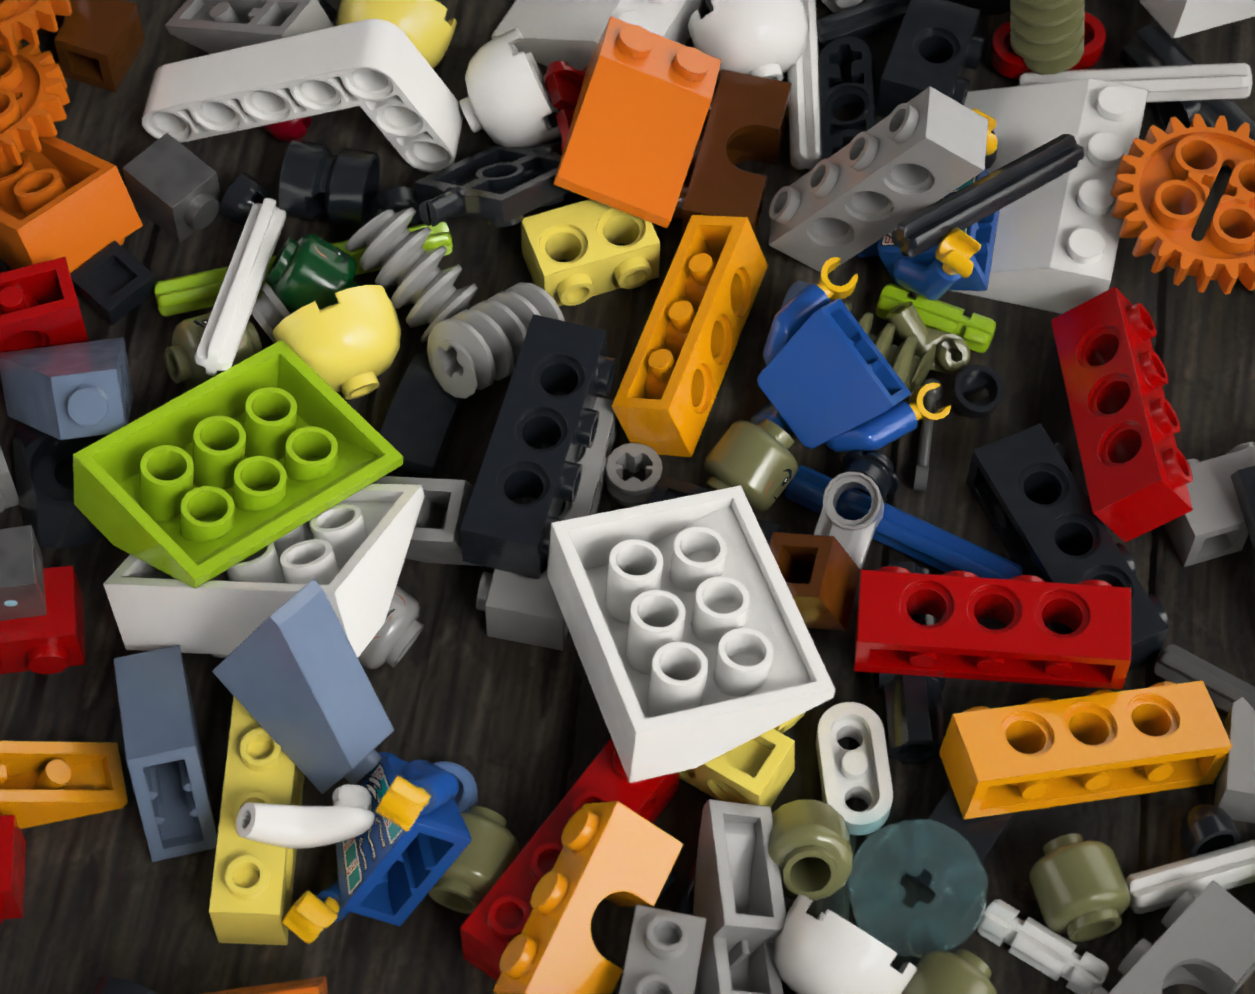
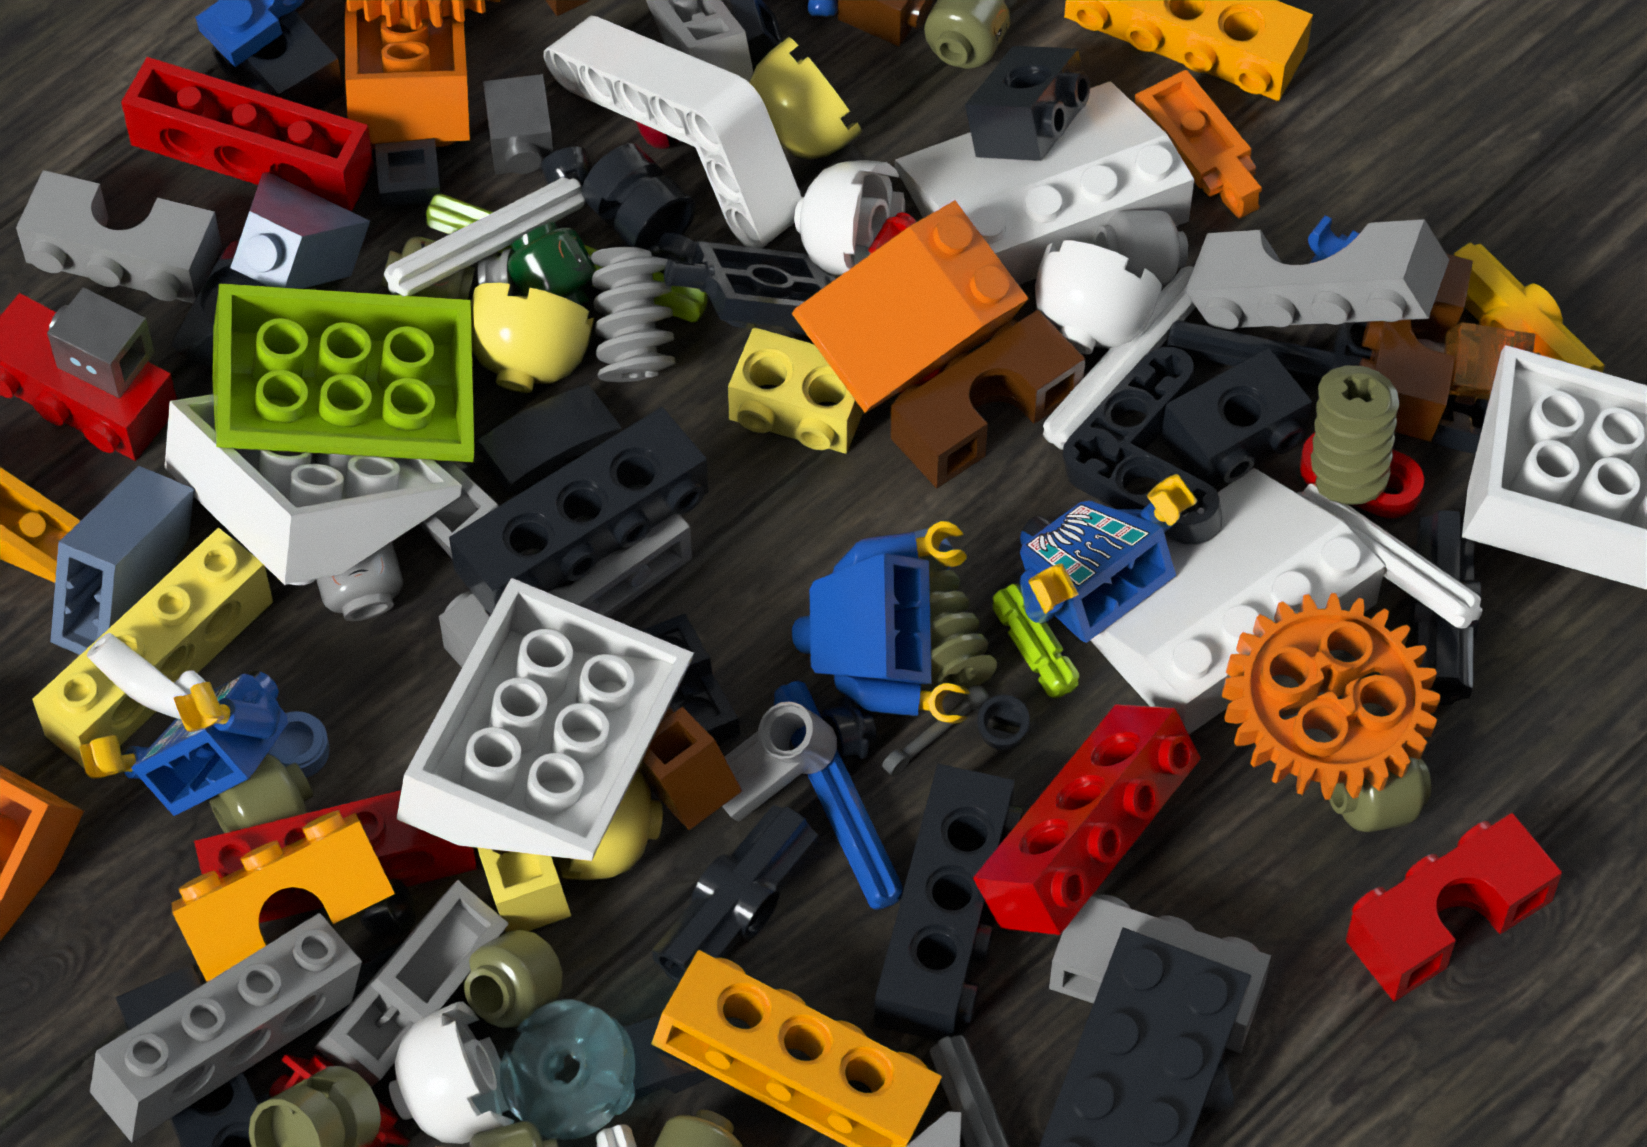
camera: 40 degrees right, 0 degrees up
sand blue slope [212,579,394,794] -> none
light grey piece [427,282,565,399] -> none
light grey bush [605,443,663,507] -> none
light orange brick [611,215,768,457] -> none
olive head [704,419,798,512] -> none
light grey brick [768,86,988,273] -> none
white plate [816,702,893,835] -> none
red brick [854,566,1131,690] -> none
olive arm [885,302,971,373] -> none
black axle [892,134,1084,257] -> none

